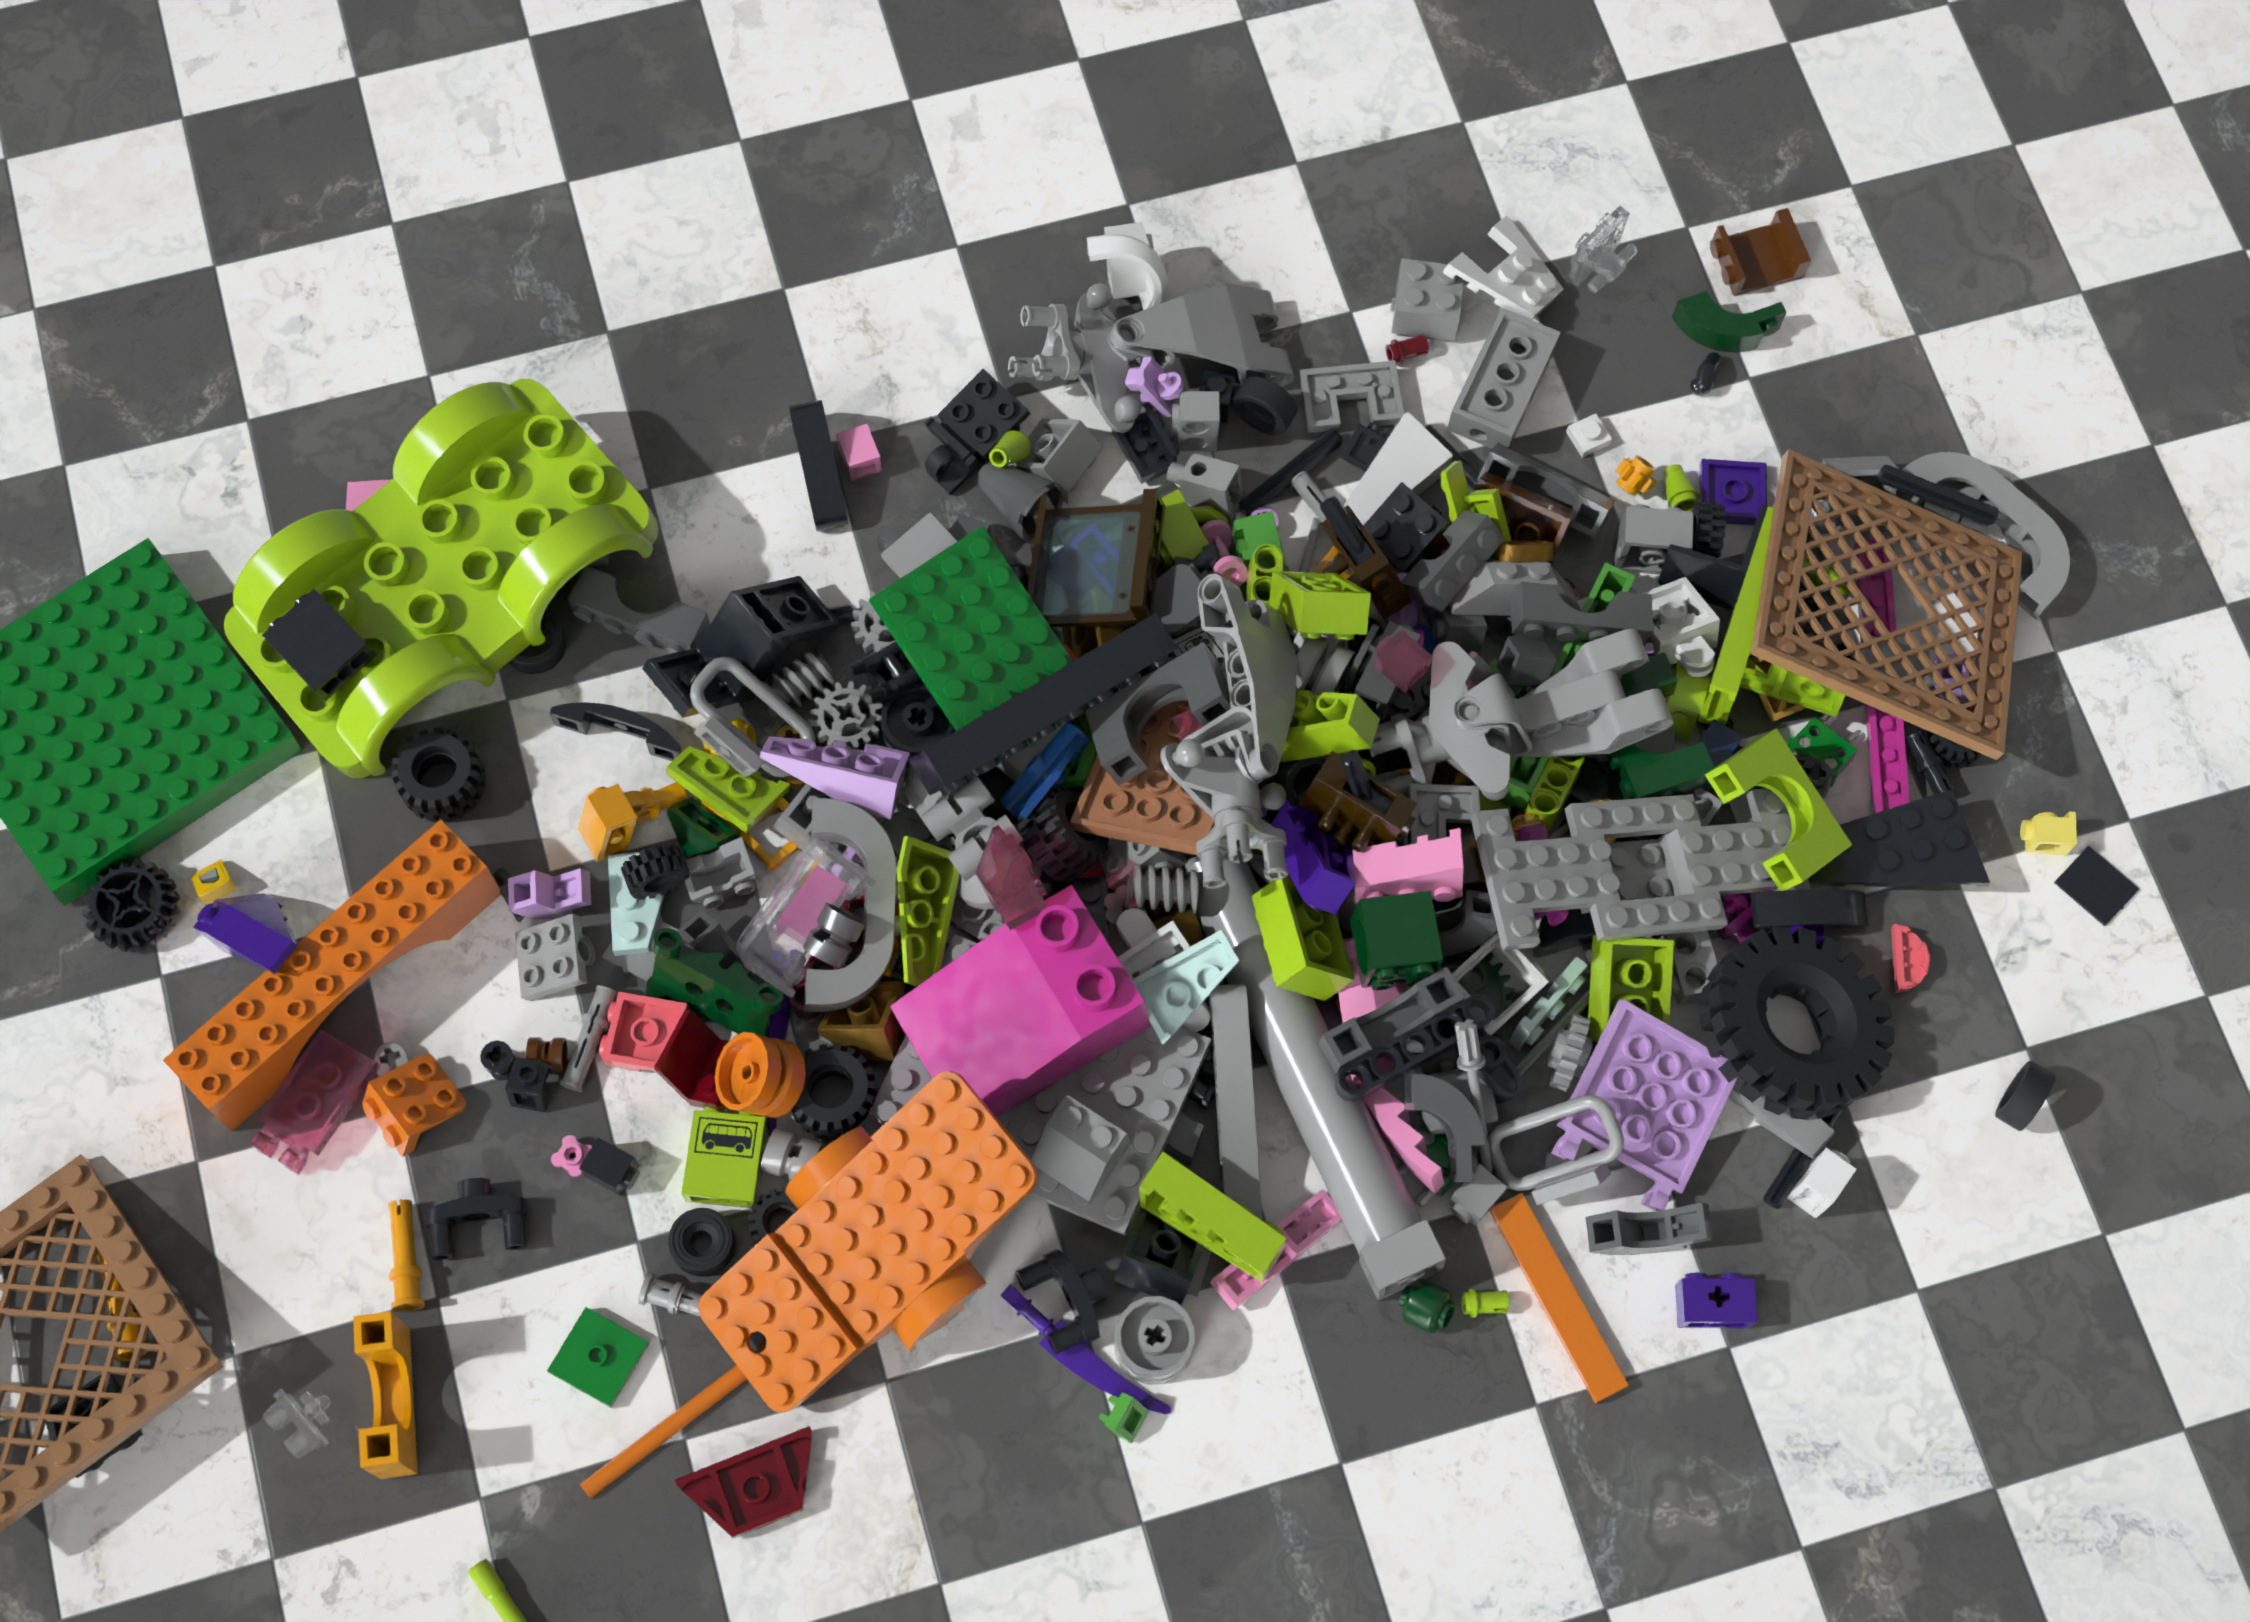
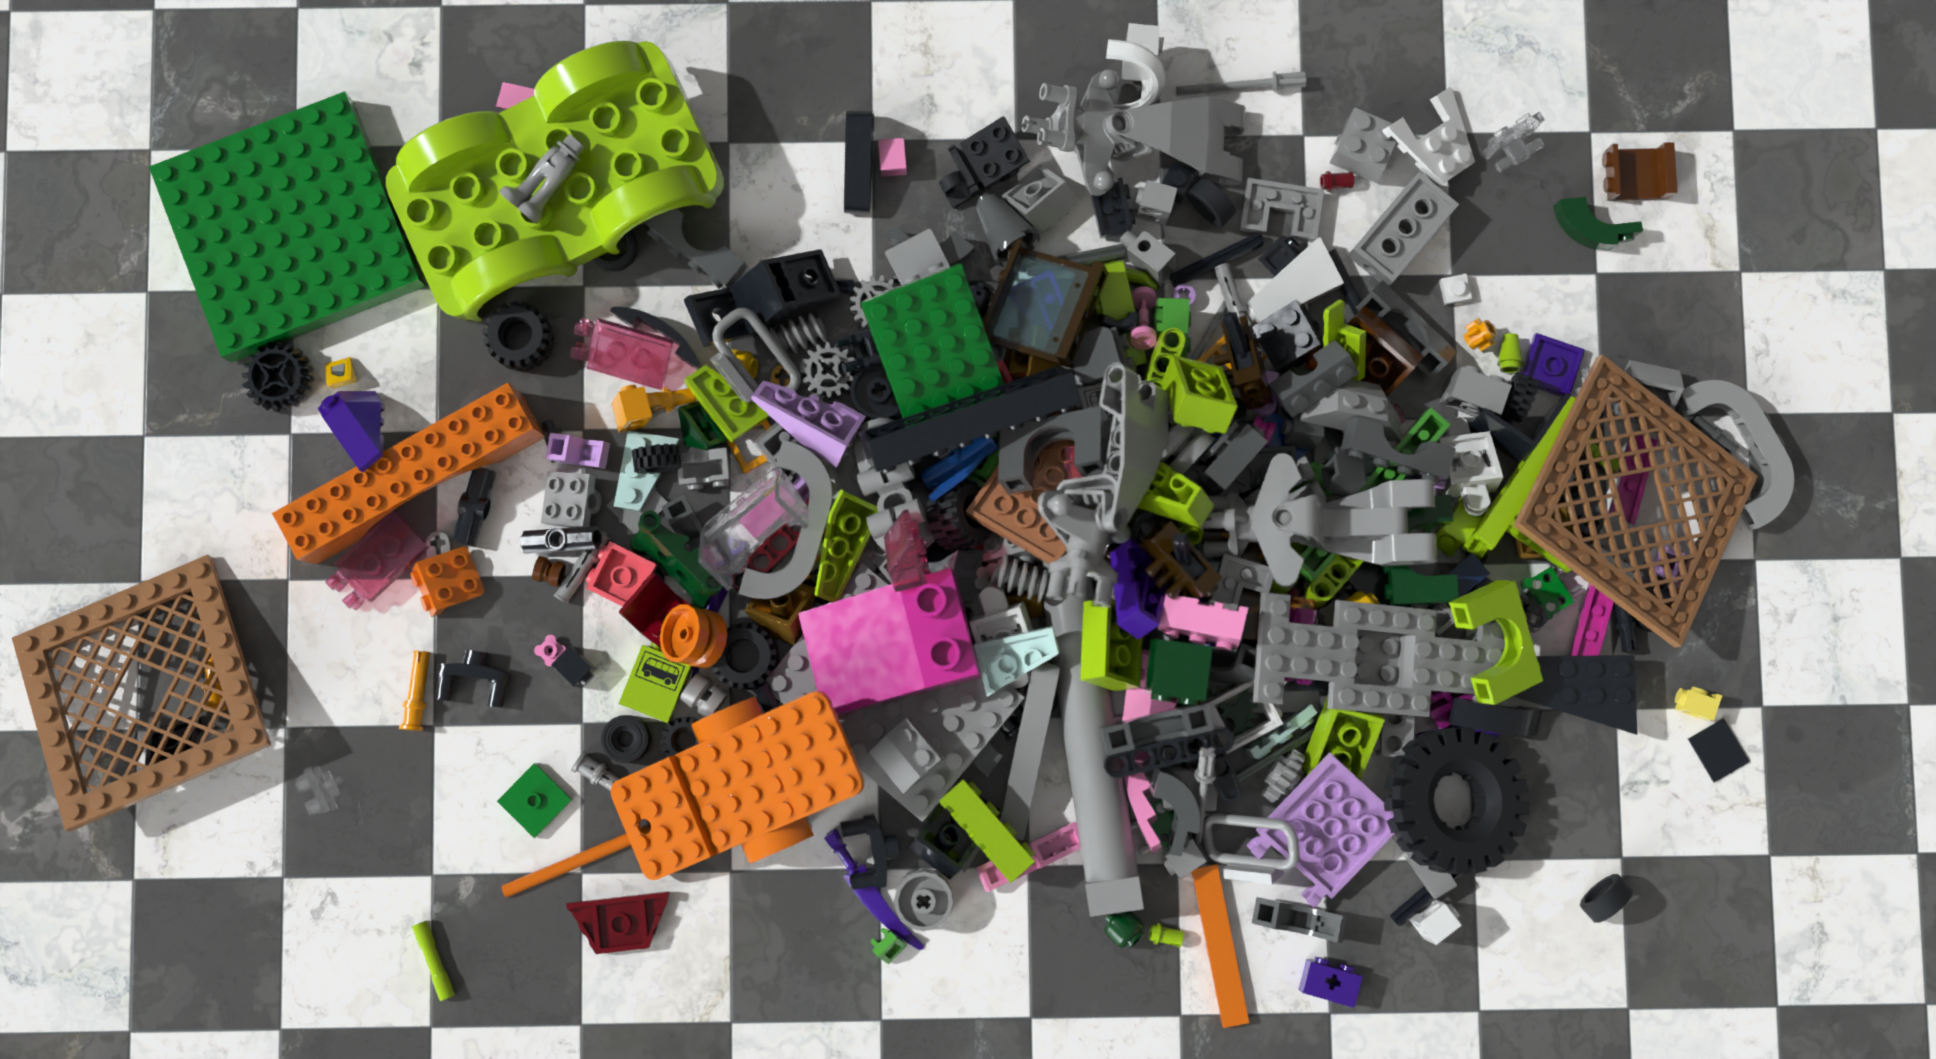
camera: 15 degrees right, 15 degrees up
black brick [262,589,377,701] -> none
light orange arch [353,1311,418,1479] -> none
black bush [480,1040,517,1081] -> none
black bracket [505,1057,550,1113] -> none
flat silver wheel [802,903,866,968] -> none
lime cone [989,431,1031,467] -> none
lavender hips [1125,357,1184,417] -> none
clear pink brick [1374,629,1433,693] -> none
pearl gold beam [1496,540,1554,562] -> none
black arm [1690,352,1722,396] -> none
black axle [1877,464,1999,526] -> none
coral plate [1891,924,1931,993] -> none
none -> black piece [452,467,497,547]
none -> light grey piece [499,134,585,224]
none -> piece [520,526,602,554]
none -> clear pink tile [570,318,674,390]
none -> light grey piece [1176,71,1306,94]

